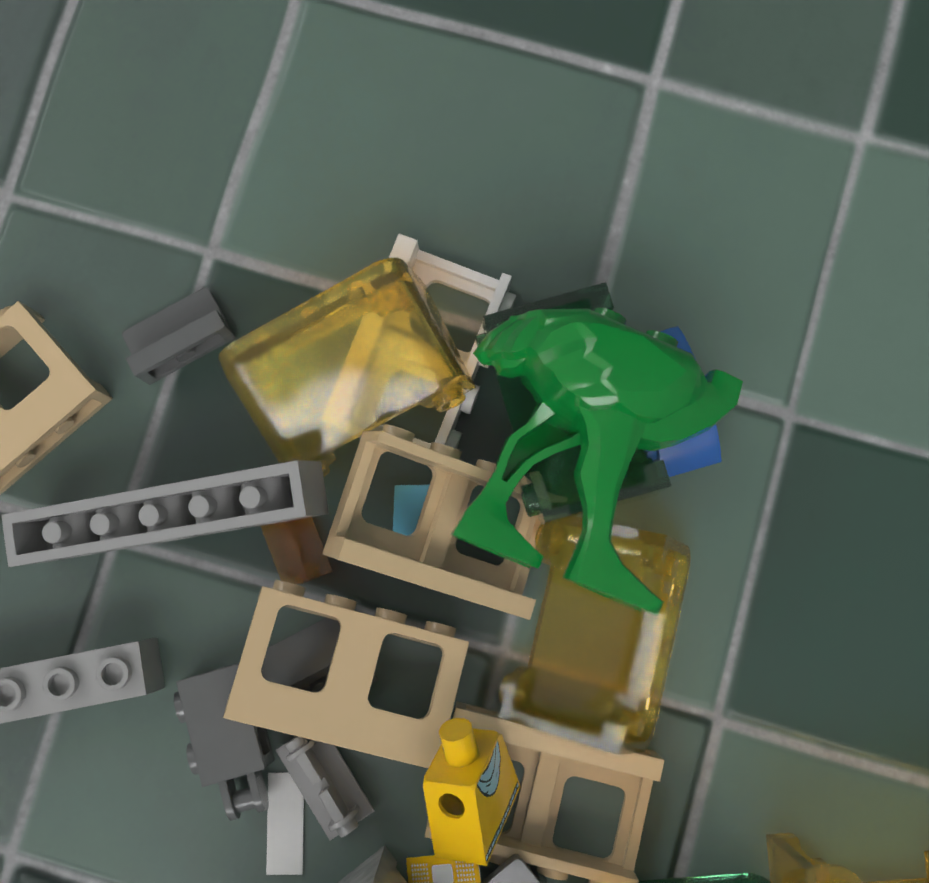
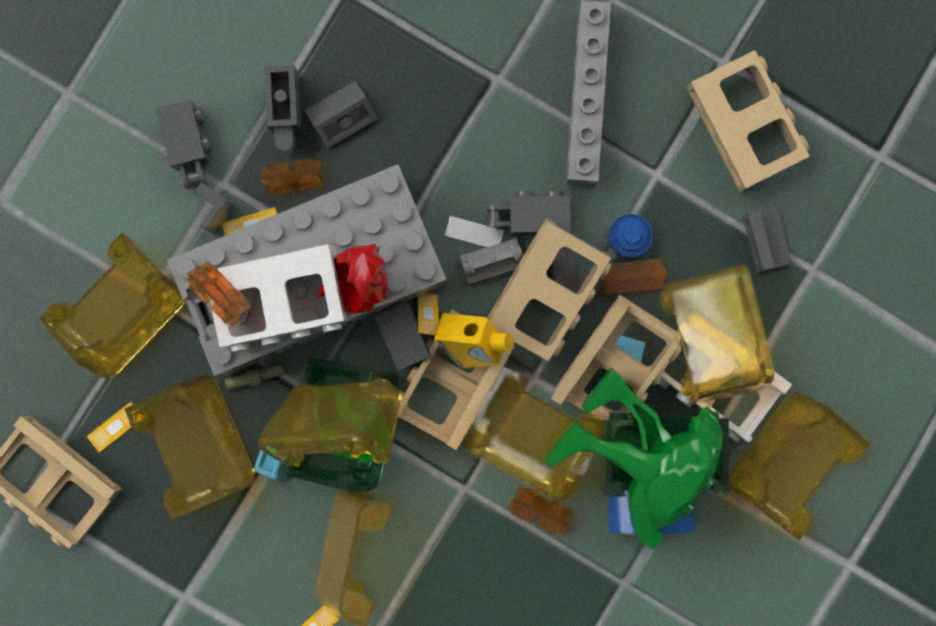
camera: 105 degrees right, 5 degrees up
light grey brick [1,460,329,567] -> none
none -> clear orange hinge [508,485,572,535]
none -> blue plate [608,214,653,258]
none -> clear yellow windscreen [726,392,871,541]

